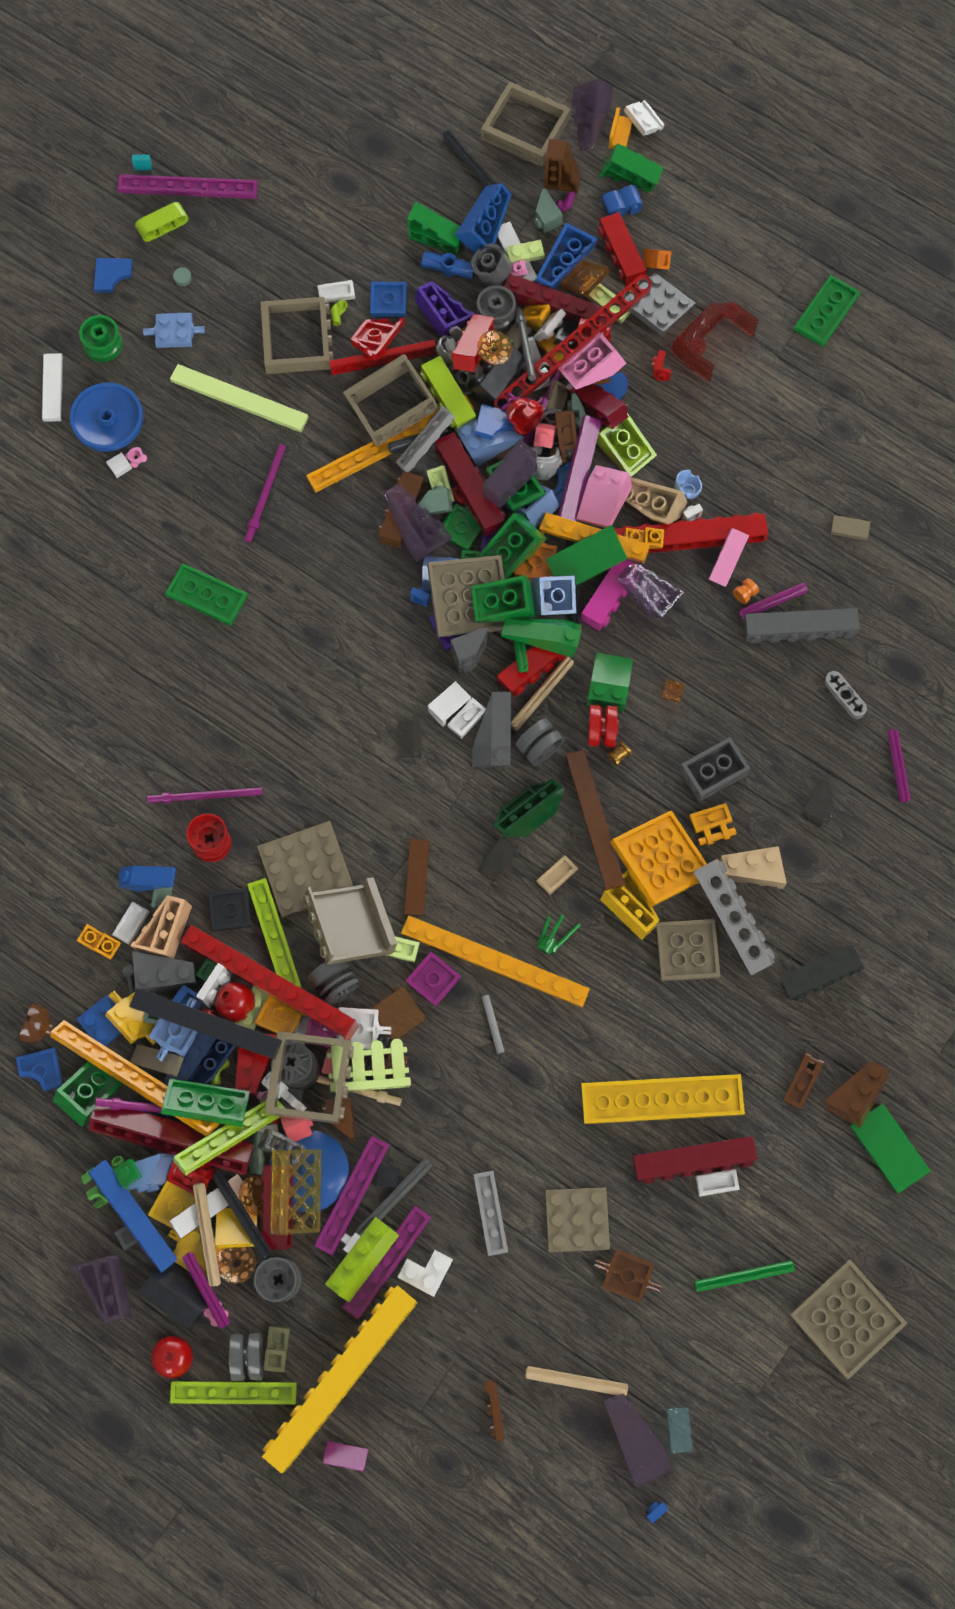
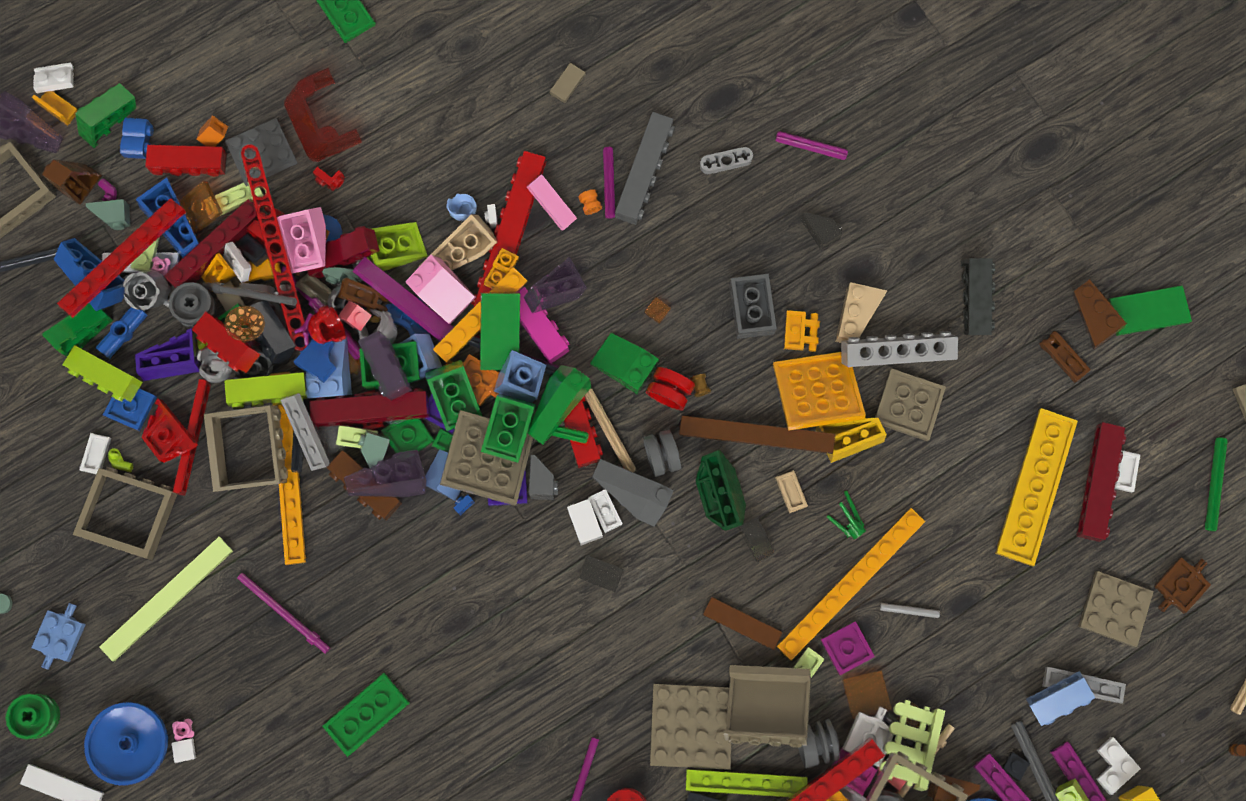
camera: 70 degrees left, 5 degrees up
none -> red plate [57,198,186,318]
none -> lime brick [62,345,143,402]
none -> medium blue brick [1026,671,1095,726]

